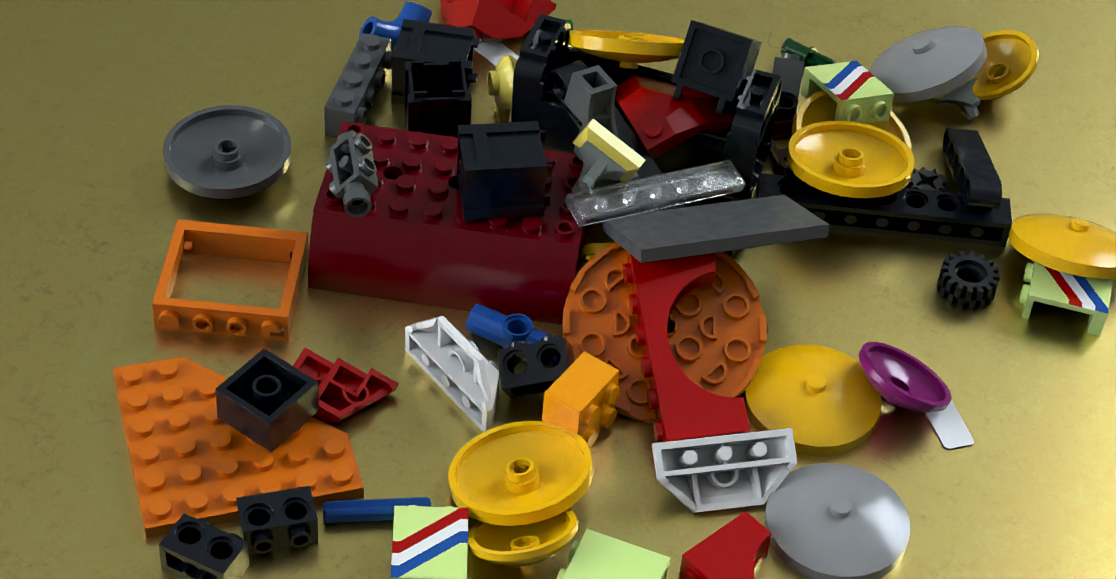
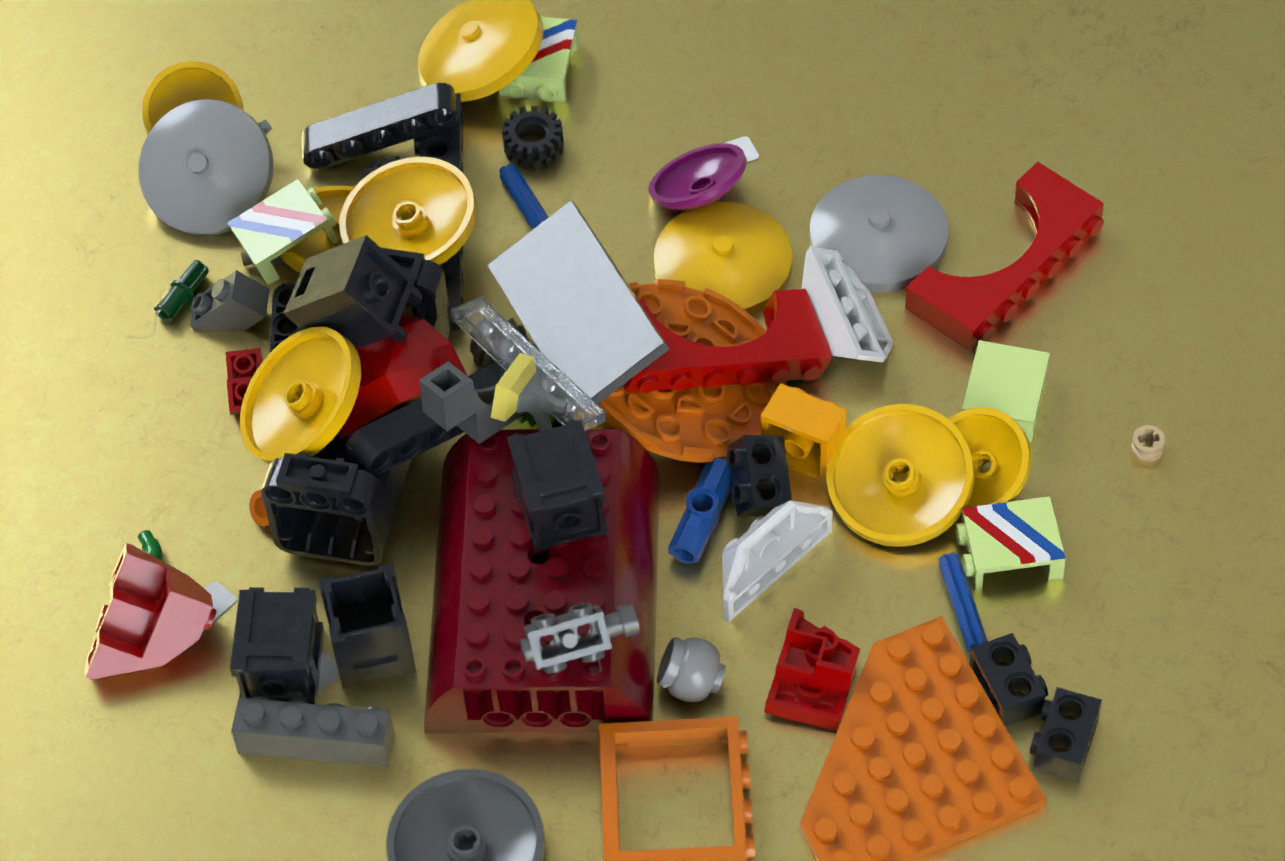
camera: 90 degrees left, 10 degrees up
black brick [215,348,319,452] -> none
blue cylinder [359,2,432,50] -> none
light yellow animal [487,55,517,123] -> none
none -> blue axle [499,163,549,229]
none -> light grey piece [657,637,726,702]

